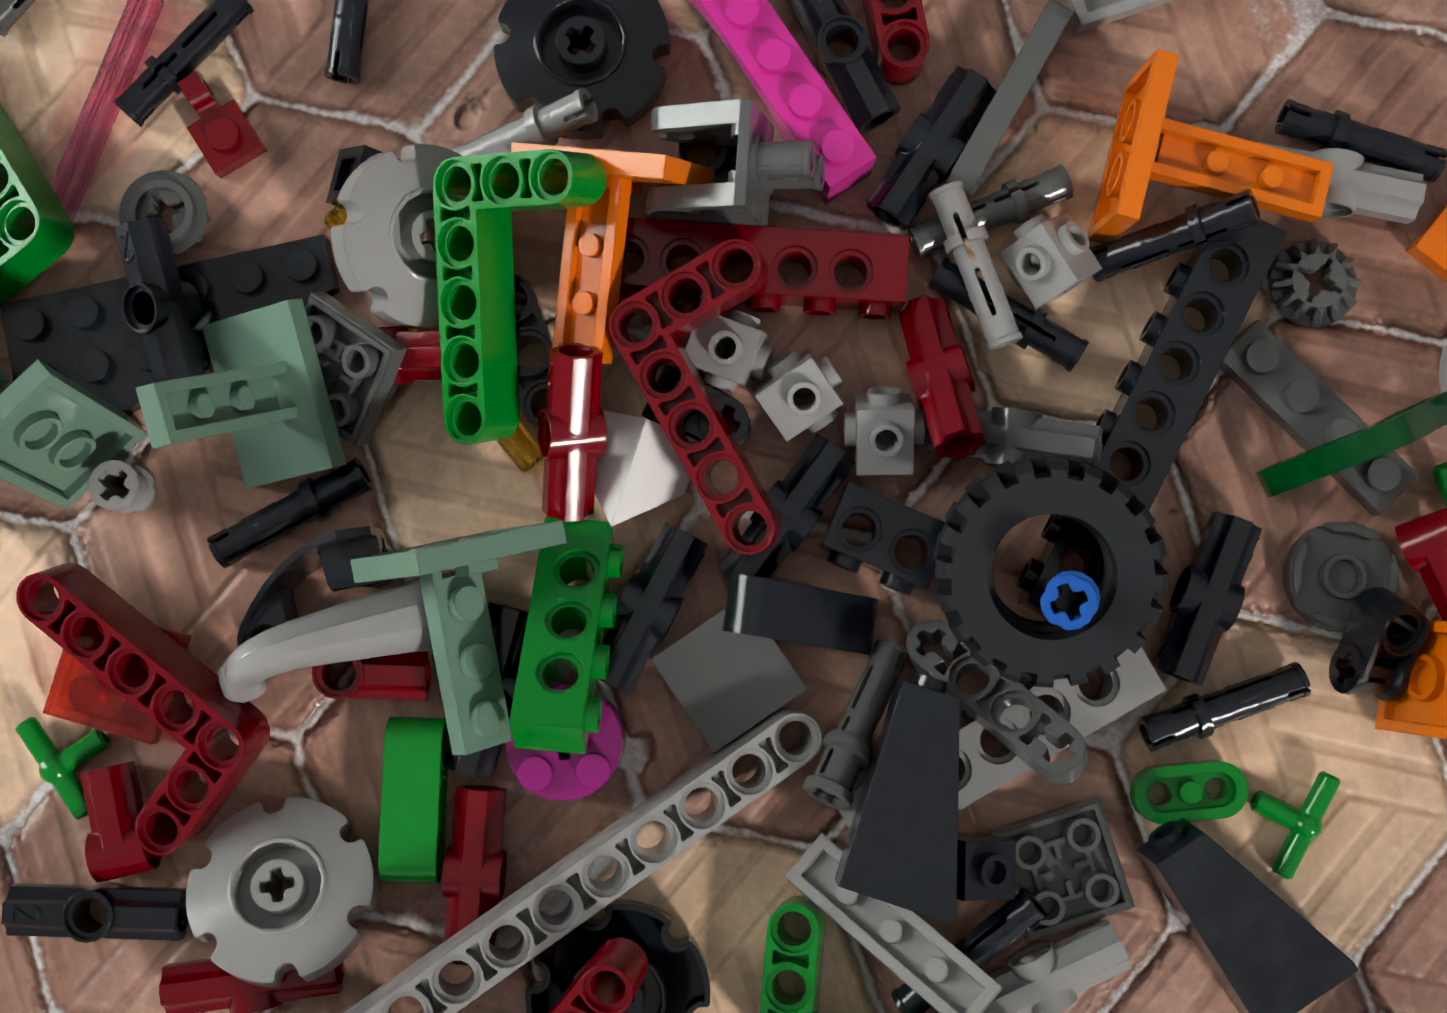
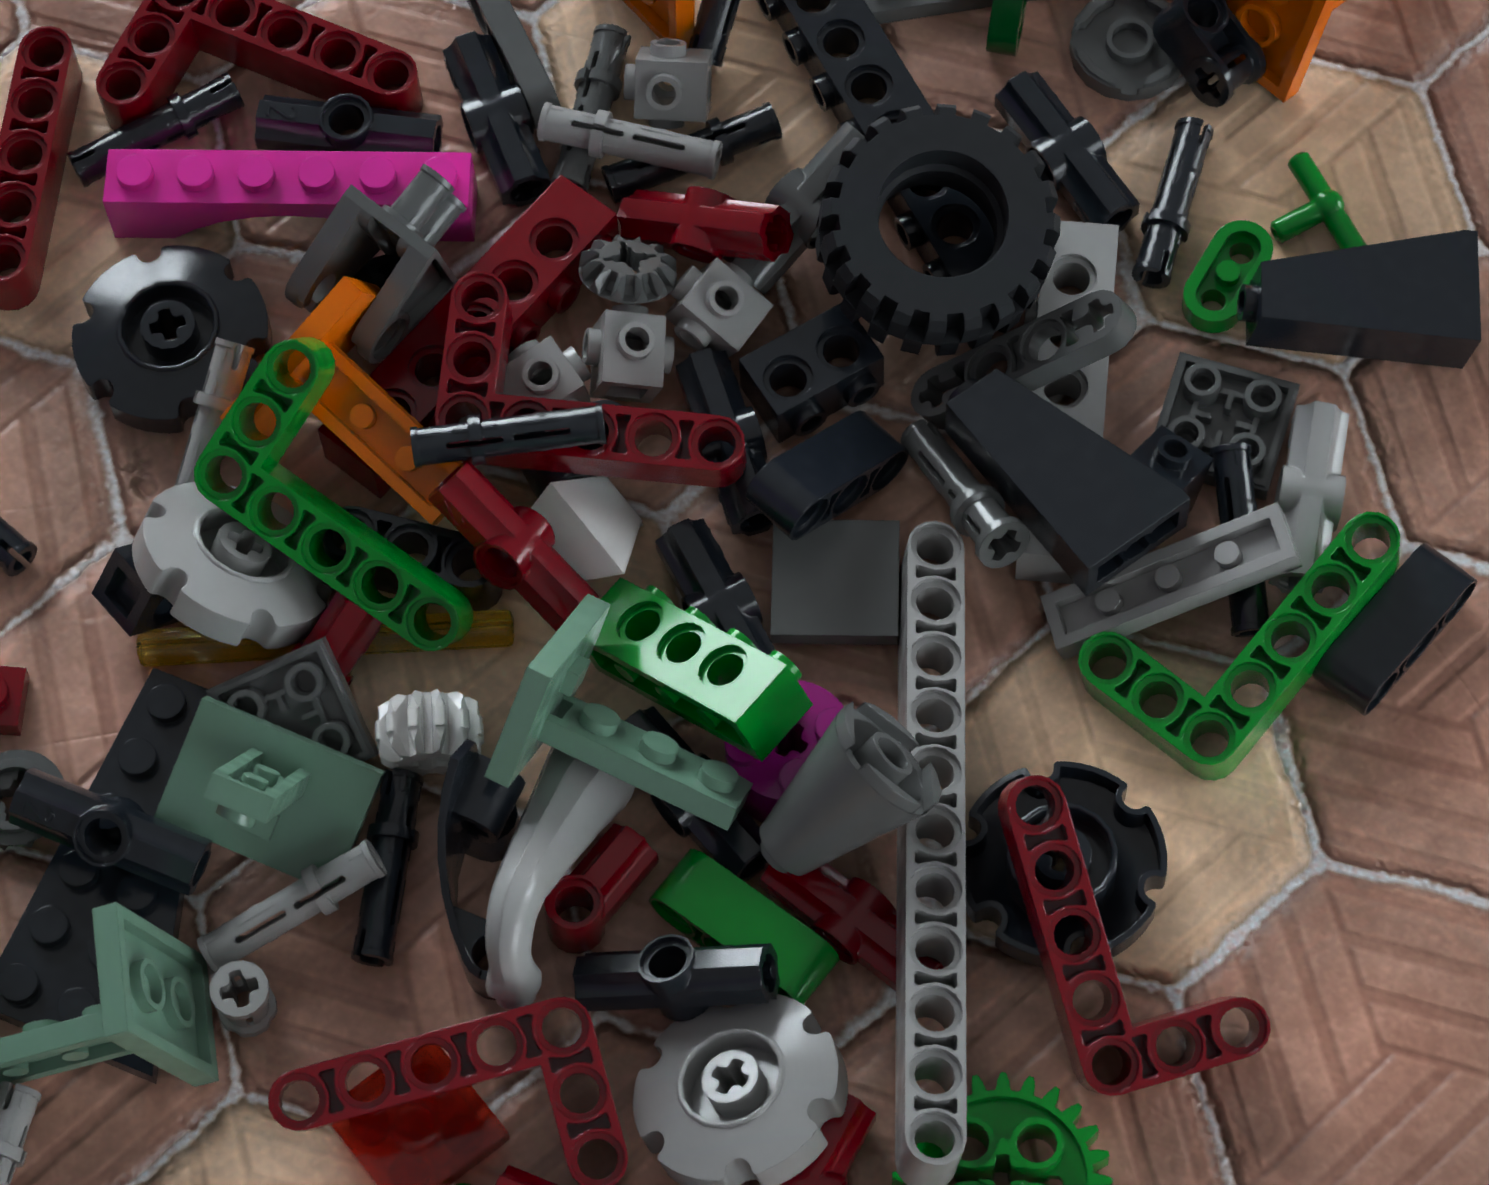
camera: 50 degrees left, 20 degrees down
blue bush [1040,570,1100,630] -> none
none -> light grey pin [196,839,387,973]
none -> white gear [375,689,484,776]
none -> black pin [410,403,607,468]
none -> black piece [572,934,780,1022]
none -> dark grey gear [579,235,677,304]
none -> dark grey cone [759,702,942,876]

